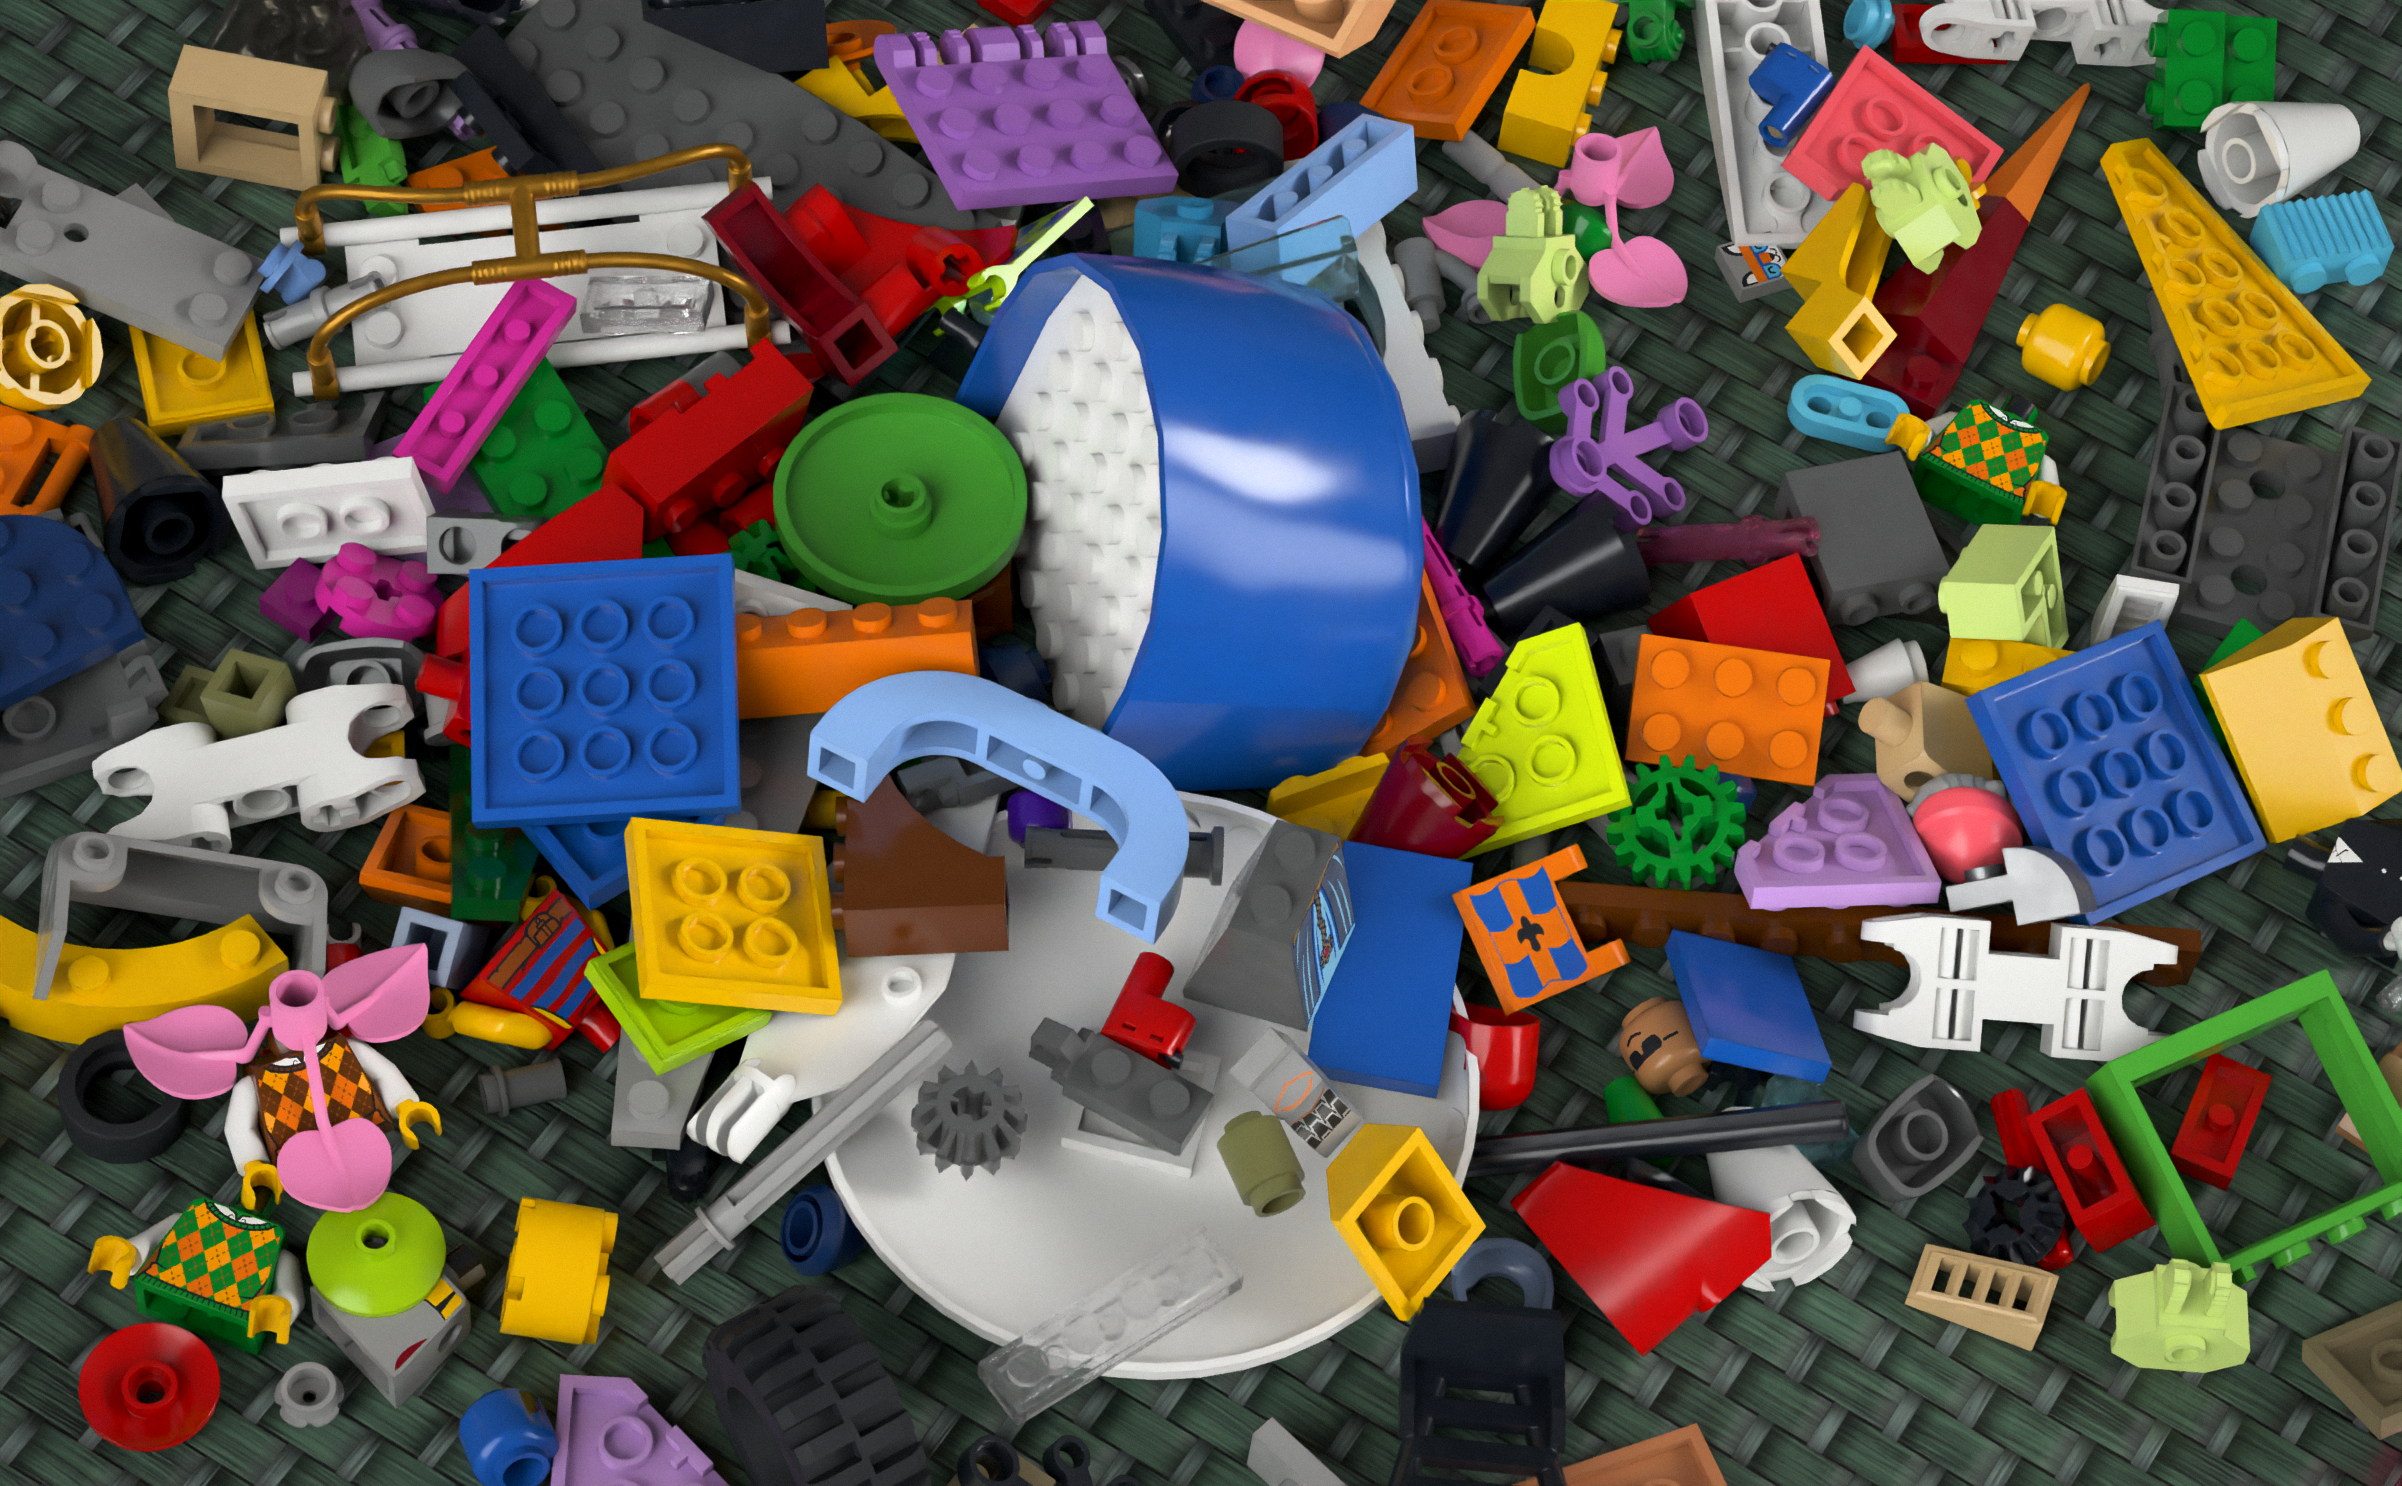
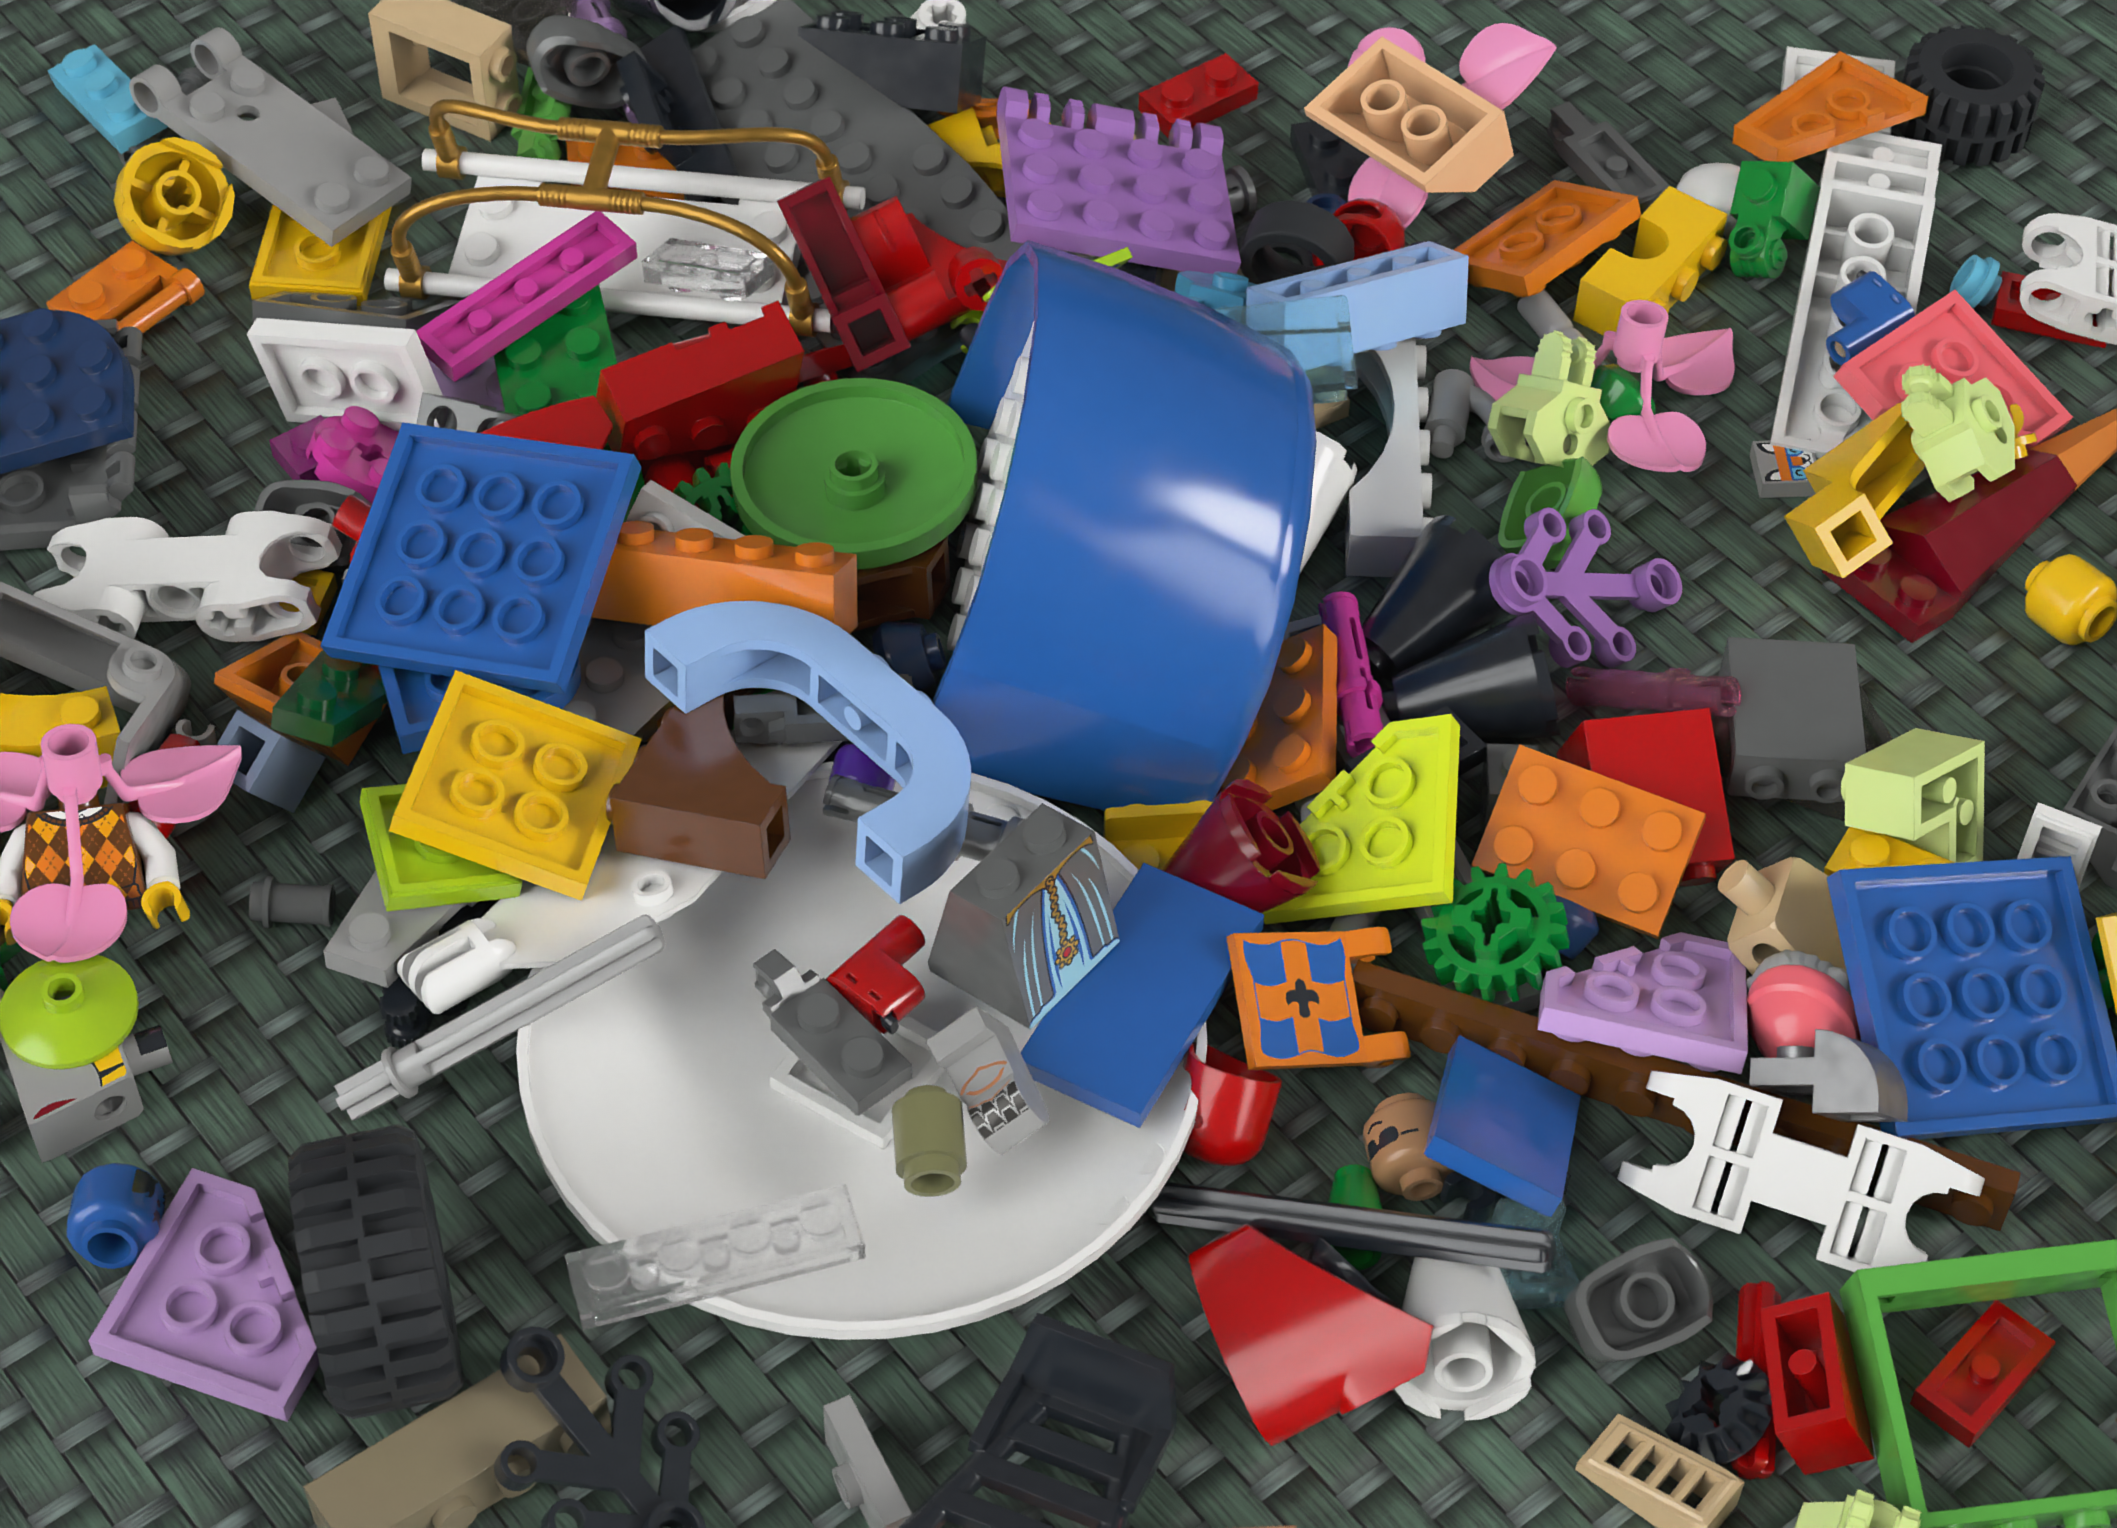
camera: 25 degrees right, 5 degrees down
black cone [89,417,230,584] -> none
olive brick [157,648,298,742] -> none
medium blue plate [257,239,326,305] -> none
light grey pin [263,271,392,350] -> none
torso [421,875,621,1053] -> none
yellow brick [499,1196,618,1345] -> none
dark blue cone [780,1184,867,1277] -> none
dark grey gear [911,1060,1028,1181] -> none
yellow slope [1326,1123,1486,1321] -> none
sand blue piece [1450,1238,1554,1309] -> none
medium azure plate [1787,374,1910,453] -> none
white cone [1839,638,1929,705] -> none
torso [1884,395,2067,527] -> none

